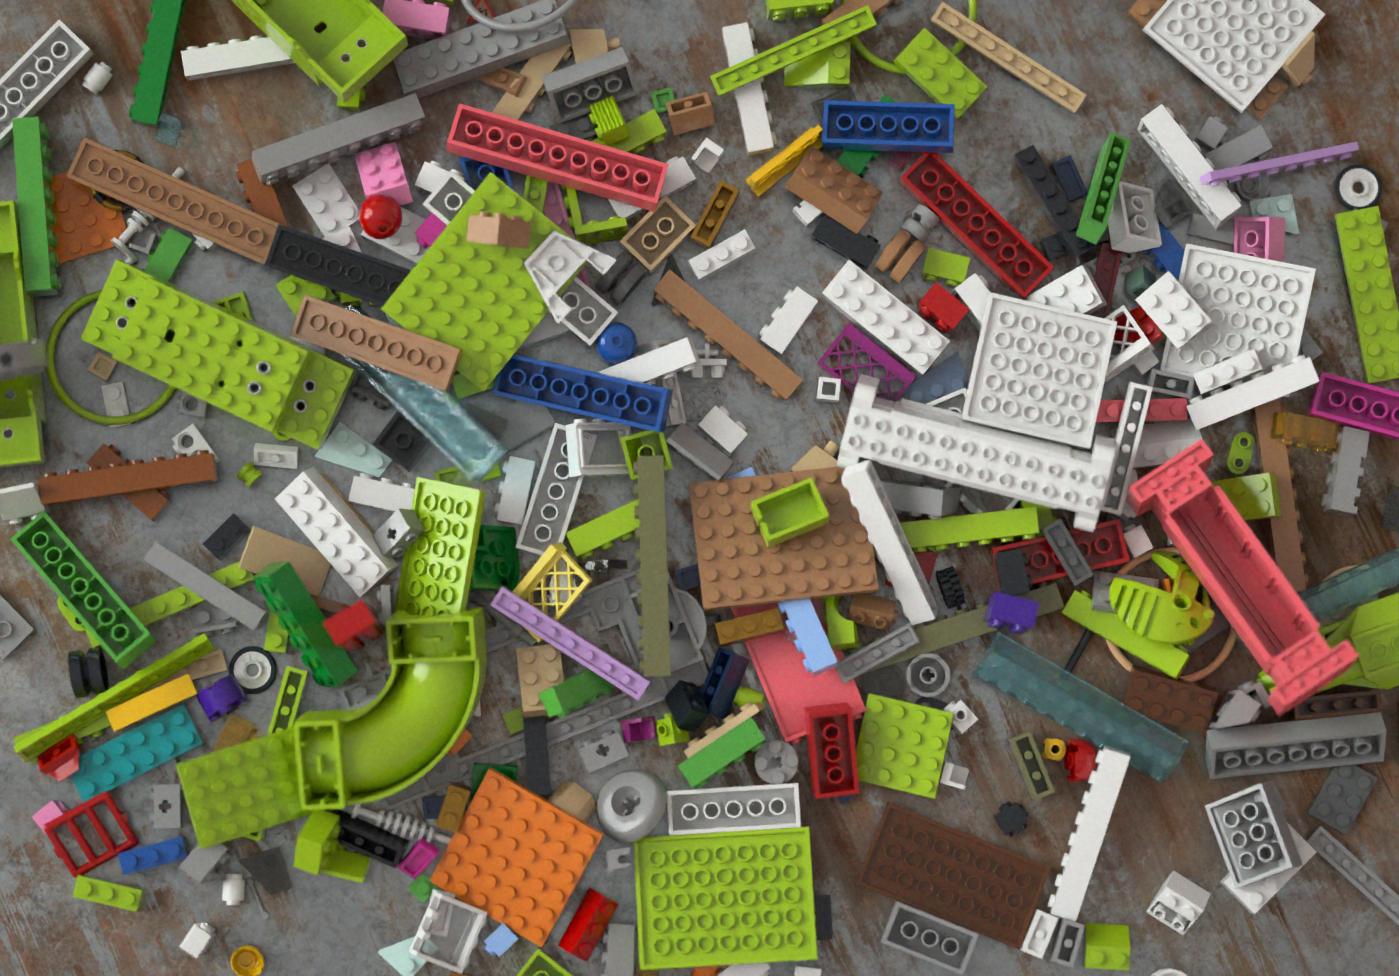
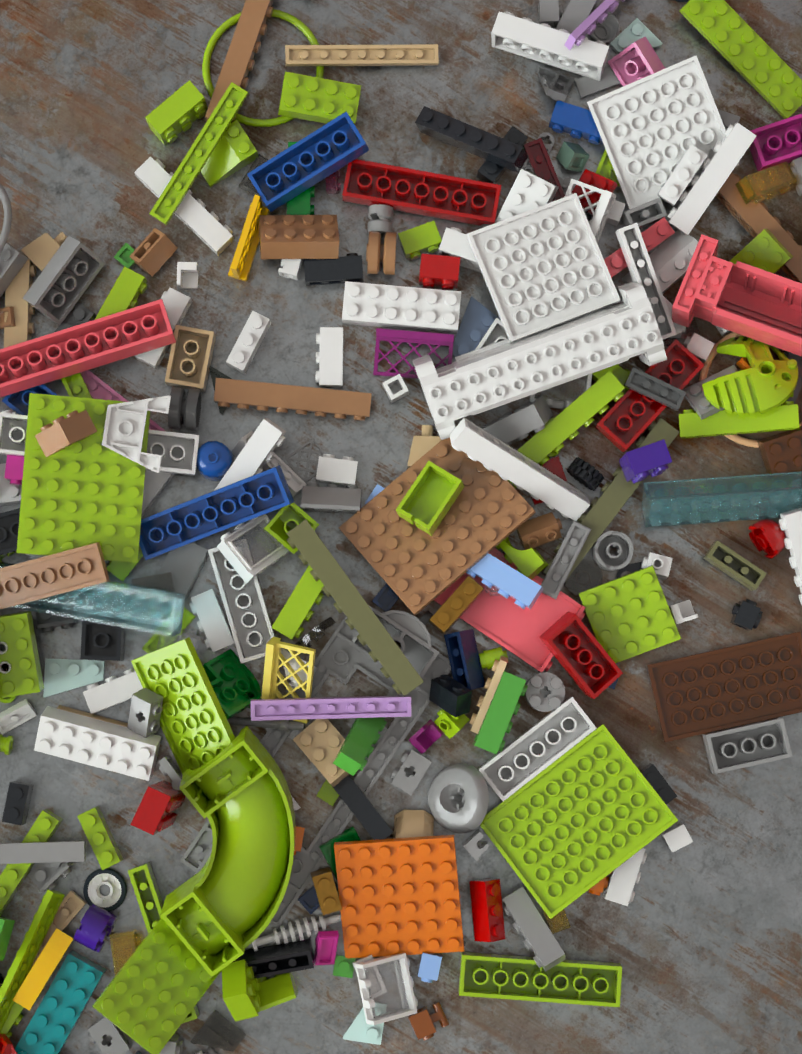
camera: 30 degrees left, 0 degrees up
tan tile [238,526,331,596] -> none
green brick [253,561,358,686] -> none
medium nougat beam [311,595,350,614] -> none
lime bracket [561,185,628,246] -> none
lime brick [589,96,630,146] -> none
pearl gold brick [690,180,740,250] -> none
white hips [690,343,727,378] -> none
black brick [994,549,1032,596] -> none
yellow brick [1042,738,1066,761] -> none
dark blue tile [1051,155,1088,203] -> none
black bar [1057,629,1094,684] -> none
bright green brick [1076,132,1131,244] -> none
white slope [1108,181,1162,253] -> none
white brick [1135,271,1212,349] -> none
lime plate [1226,432,1254,475] -> none

